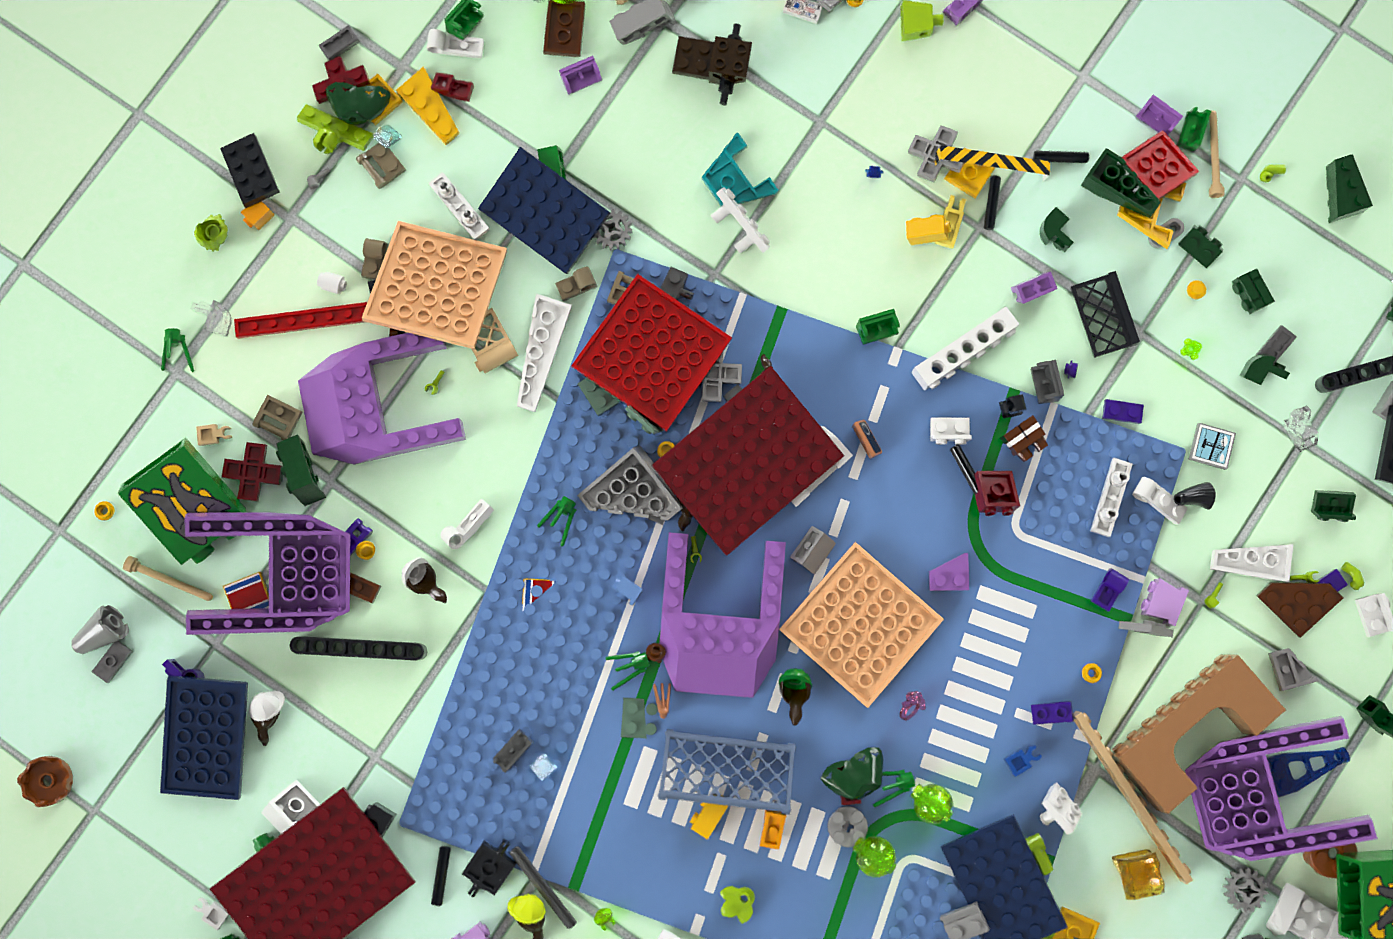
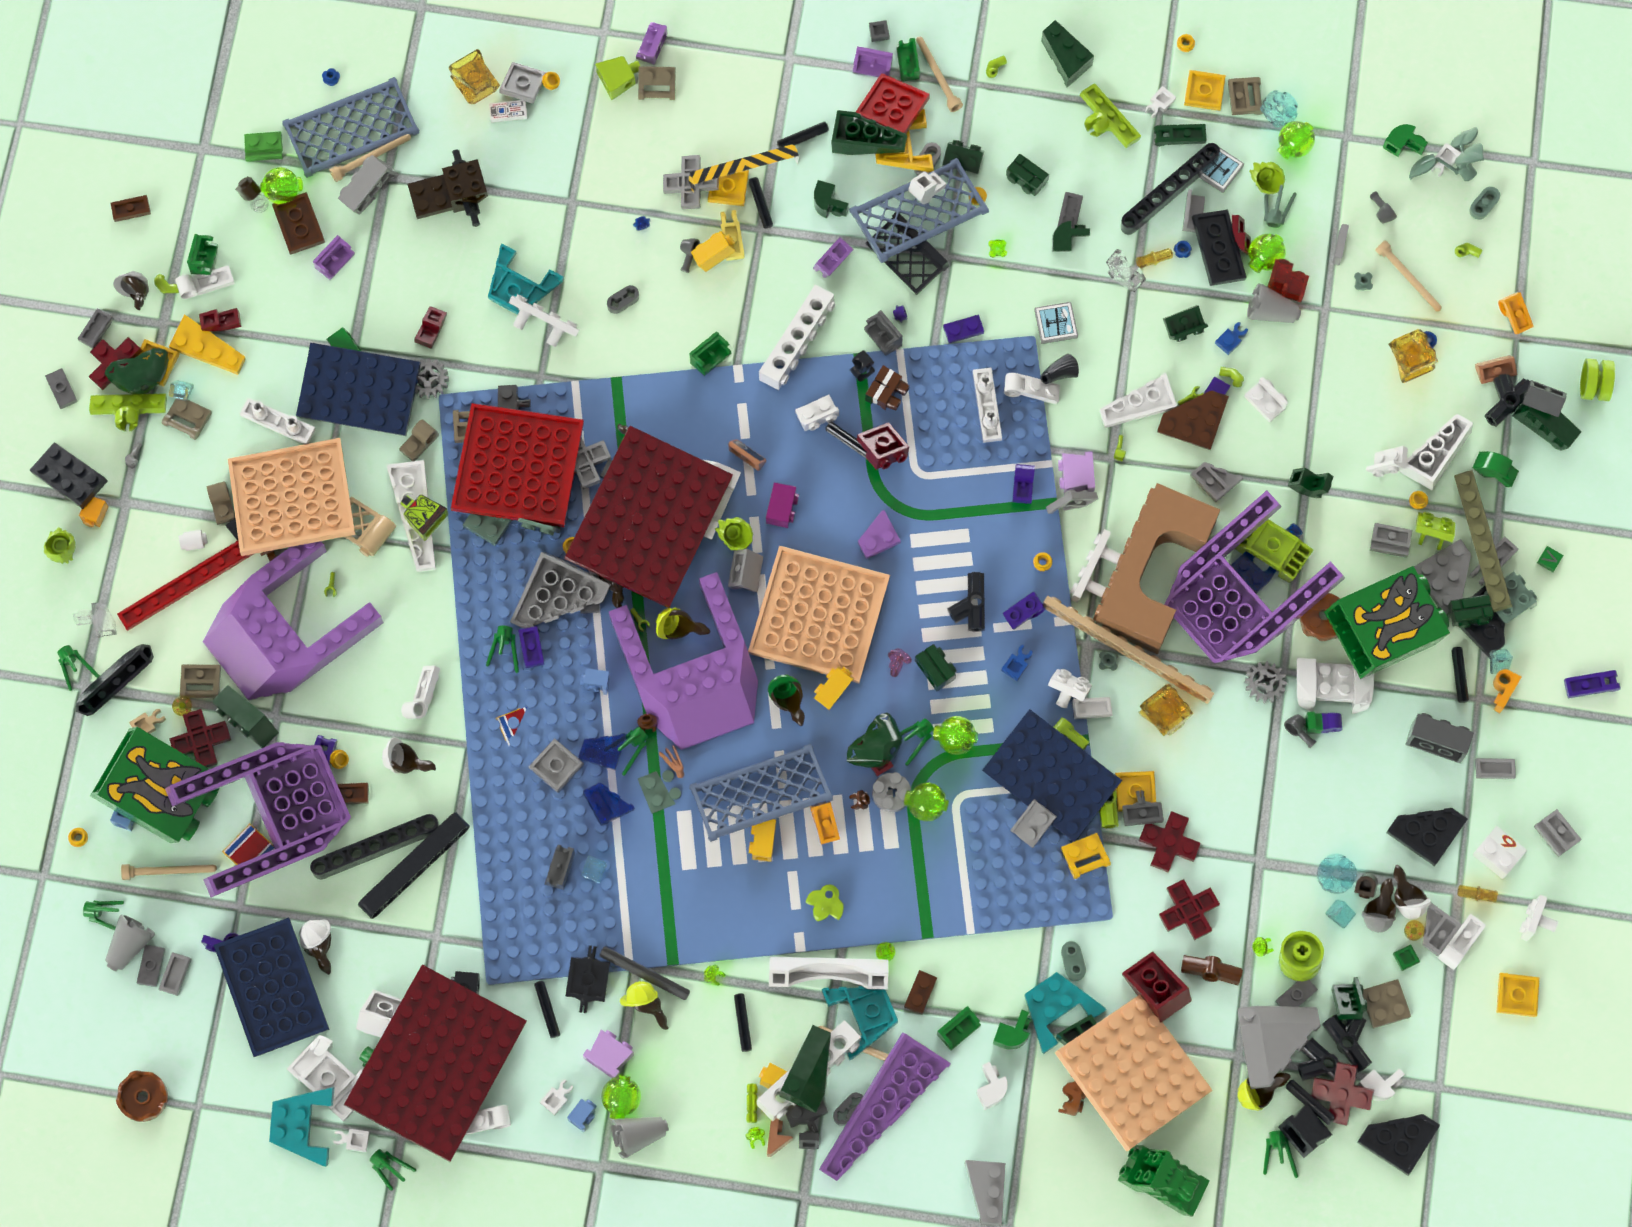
camera: 25 degrees left, 10 degrees down
none -> flat silver plate [45,368,78,409]
none -> black brick [76,644,154,716]
none -> green plant [83,900,124,931]
none -> piece [113,271,149,310]
none -> lime arm [154,274,179,293]
none -> light grey tile [159,952,192,996]
none -> clear yellow tile [172,696,192,716]
none -> teal wing [269,1087,335,1167]
none -> white piece [286,1035,363,1122]
none -> black beam [358,812,470,919]
none -> torso [400,495,449,541]
none -> slope [414,306,447,349]
none -> dark purple plate [518,626,545,668]
none -> light grey tile [529,738,584,793]
none -> clear blue wing [578,733,627,770]
none -> clear blue wing [583,782,635,826]
none -> dark grey beam [607,285,639,314]
none -> dark tan plate [638,66,676,100]
none -> piece [656,607,711,639]
none -> dark grey bar [680,238,700,273]
none -> lime hair [715,517,753,551]
none -> magenta brick [766,482,799,528]
none -> yellow brick [814,666,854,710]
none -> sand blue door [849,158,989,263]
none -> reddish brown plate [849,790,870,810]
none -> dark grey plate [868,20,890,42]
none -> white brick [909,171,947,204]
none -> dark green brick [914,644,957,691]
none -> black piece [947,572,985,632]
none -> white plate [1070,529,1121,603]
none -> white tile [1072,697,1113,719]
none -> lime plate [1080,83,1141,148]
none -> sand green plate [1099,651,1118,671]
none -> clear yellow axle [1135,248,1173,269]
none -> blue plate [1173,241,1192,258]
none -> blue plate [1215,322,1248,356]
none -> lime plate [1235,519,1313,583]

